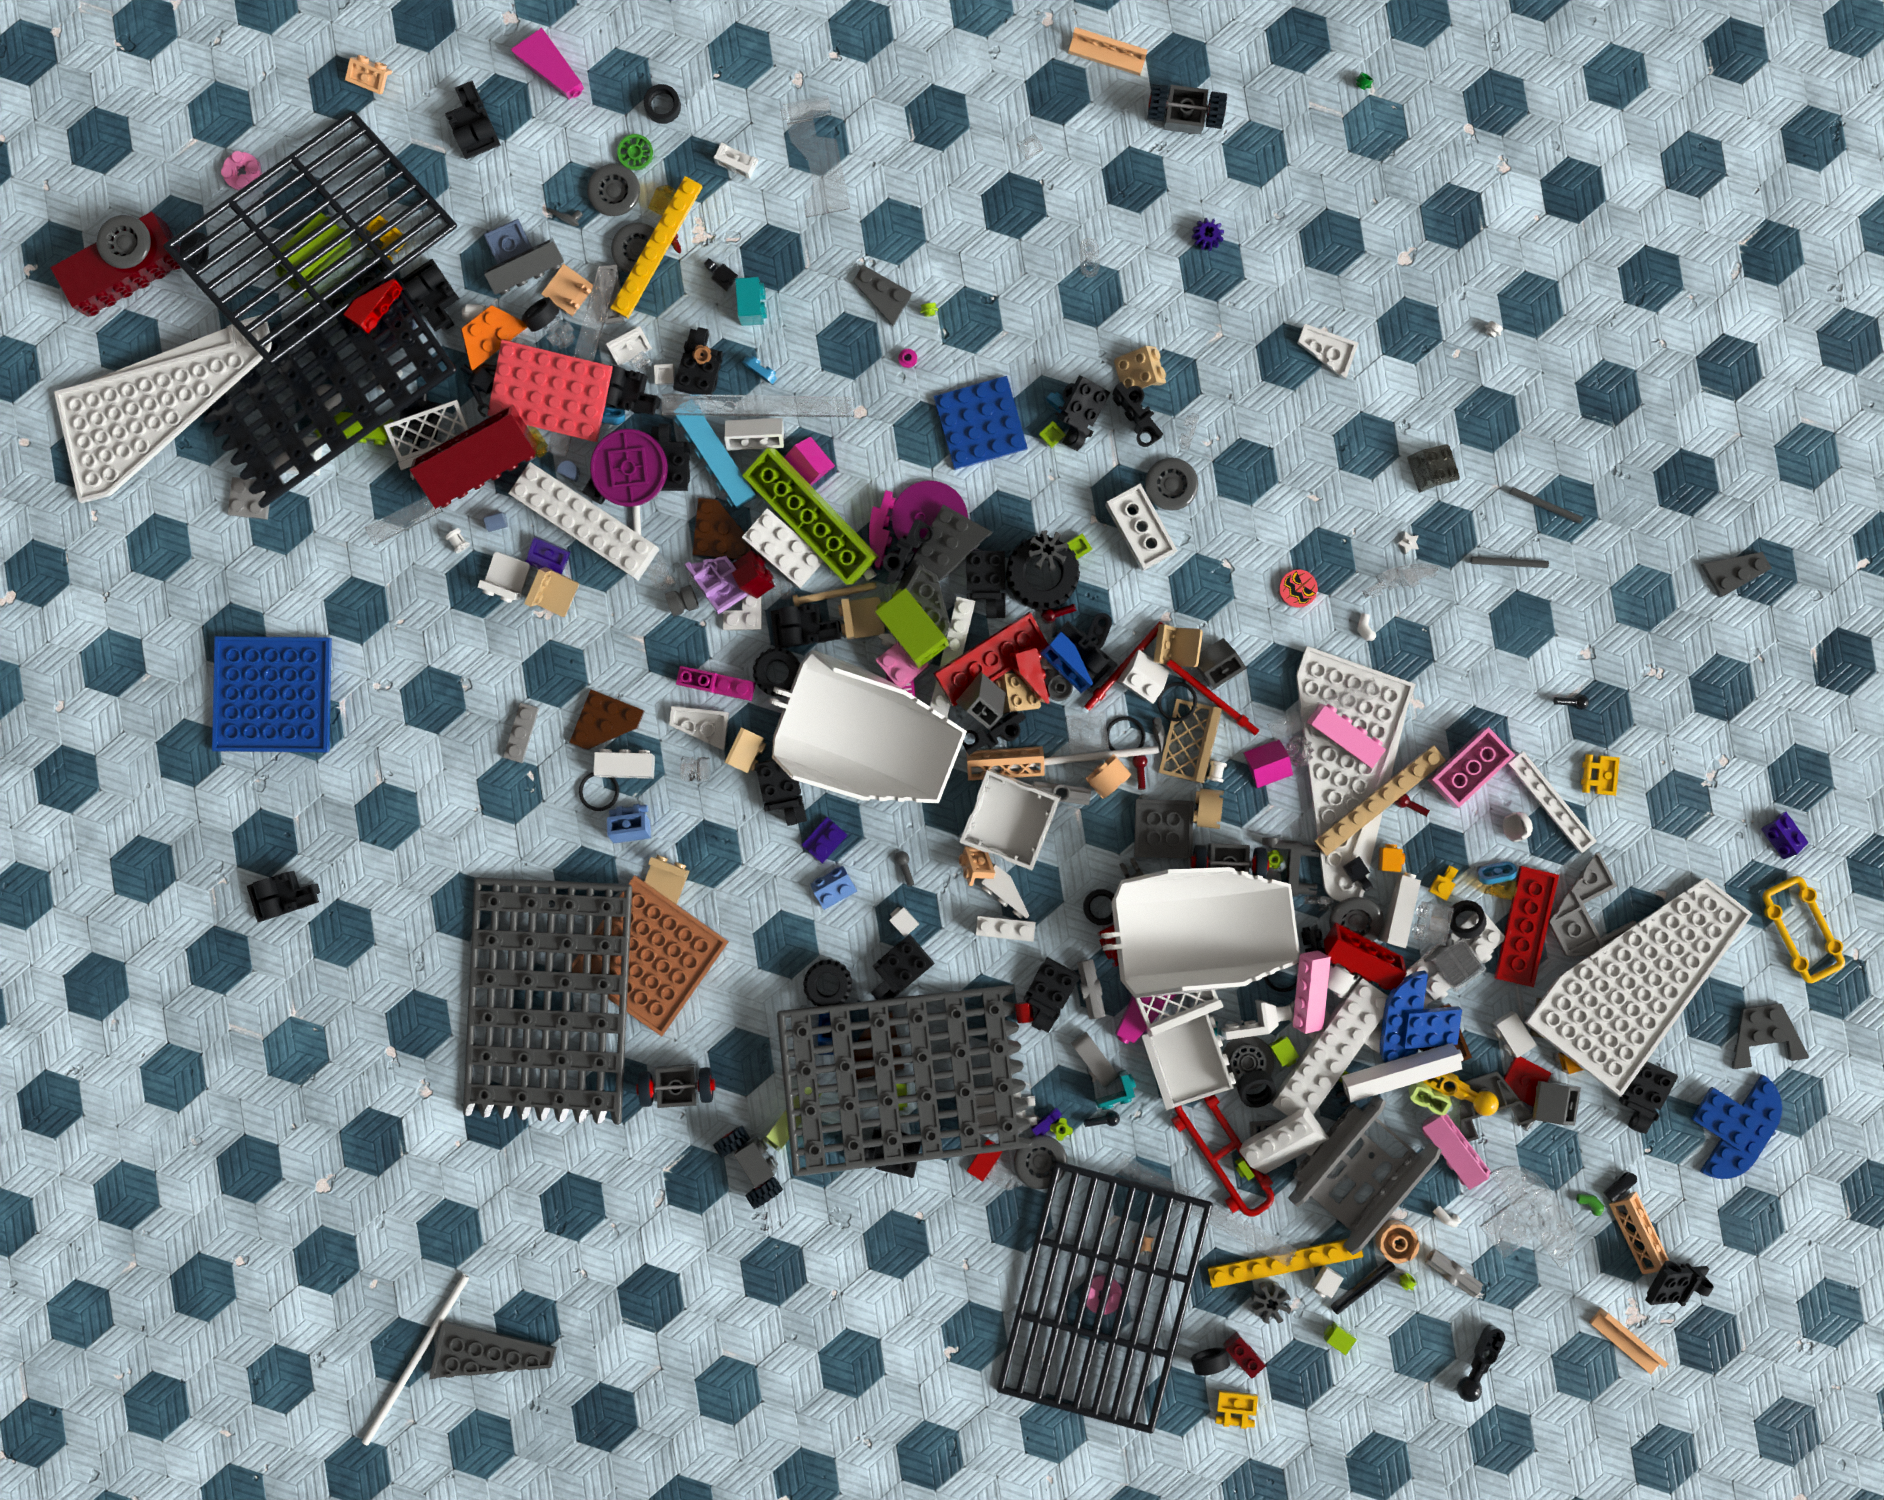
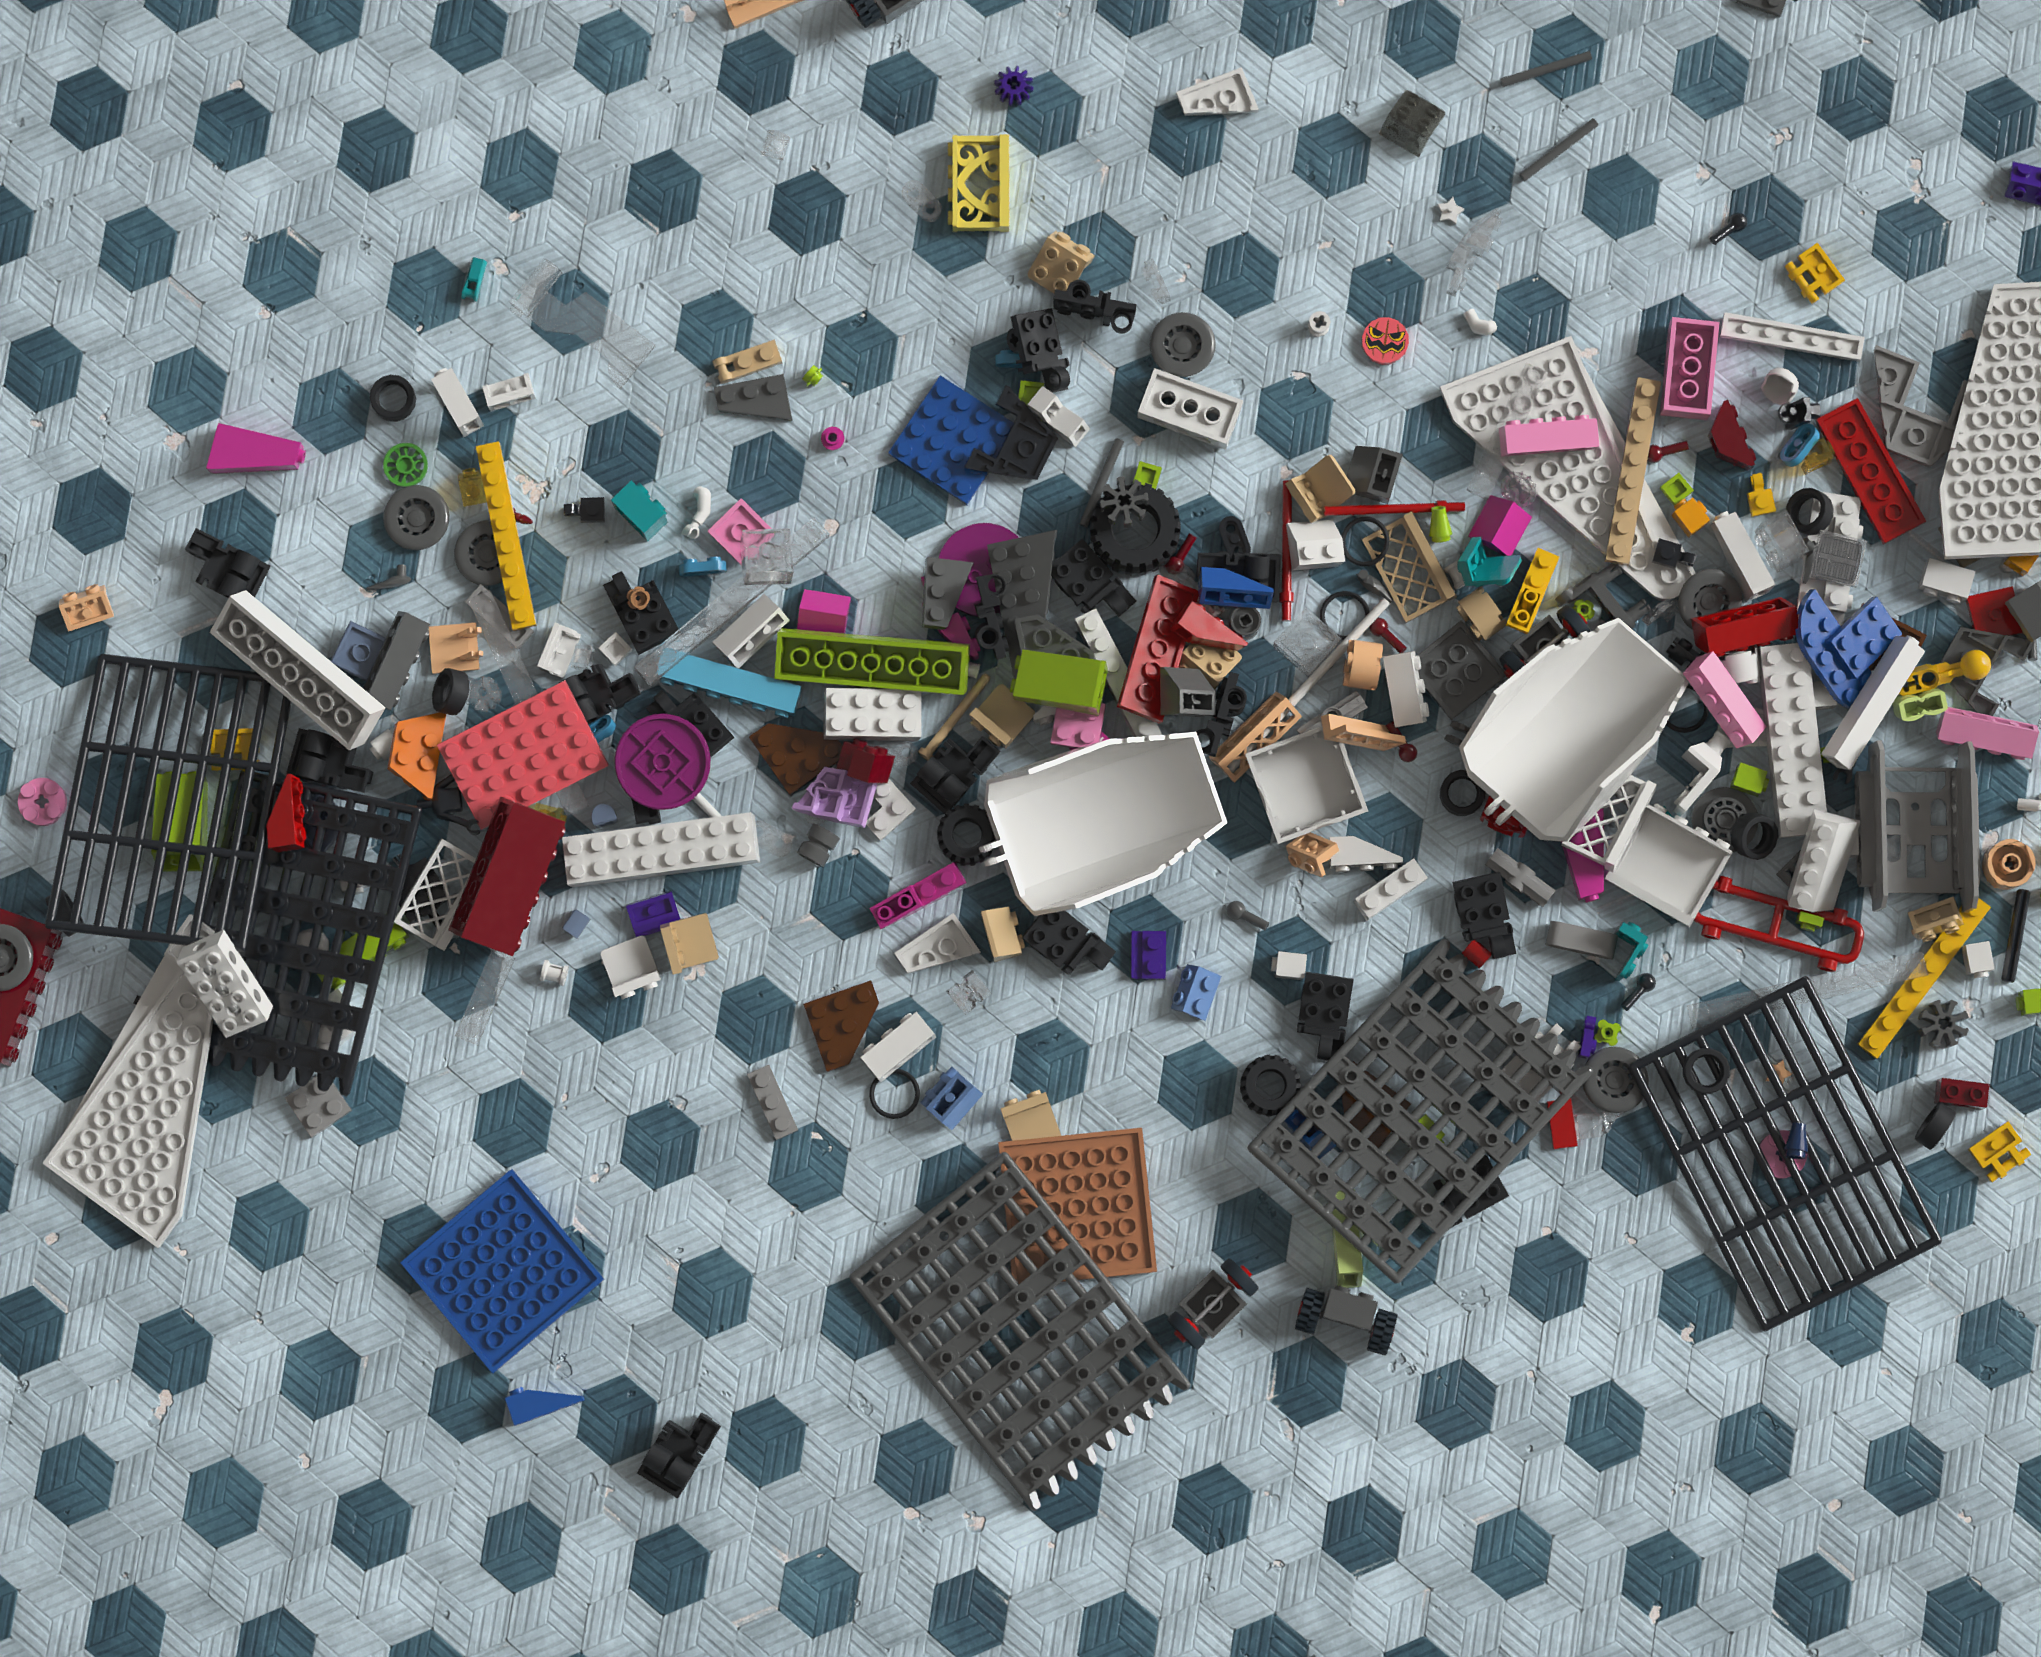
camera: 40 degrees left, 5 degrees down
none -> white brick [176,930,273,1038]
none -> white brick [210,590,385,750]
none -> white window [431,368,484,437]
none -> teal bar [461,257,487,302]
none -> blue slope [505,1387,585,1426]
none -> white arm [682,486,711,539]
none -> bright pink plate [708,498,775,565]
none -> tan plate [712,340,783,384]
none -> clear brick [740,529,794,585]
none -> dark grey wing [922,557,973,630]
none -> light yellow fence [948,134,1009,232]
none -> black wing [963,385,1058,481]
none -> white brick [1028,386,1090,447]
none -> dark grey bar [1079,438,1124,528]
none -> white bush [1308,311,1330,337]
none -> light nougat fence [1321,714,1406,751]
none -> white brick [1383,651,1429,727]
none -> dark red bar [1385,721,1418,762]
none -> lime cone [1429,506,1453,543]
none -> teal bracket [1457,537,1522,587]
none -> yellow slope [1506,548,1559,634]
none -> lime plate [1660,473,1694,506]
none -> black tyre [1682,1048,1730,1094]
none -> dark red slope [1708,400,1756,471]
none -> black hips [1778,397,1821,430]
none -> dark blue cone [1784,1123,1808,1159]
none -> tan bracket [1908,897,1964,942]

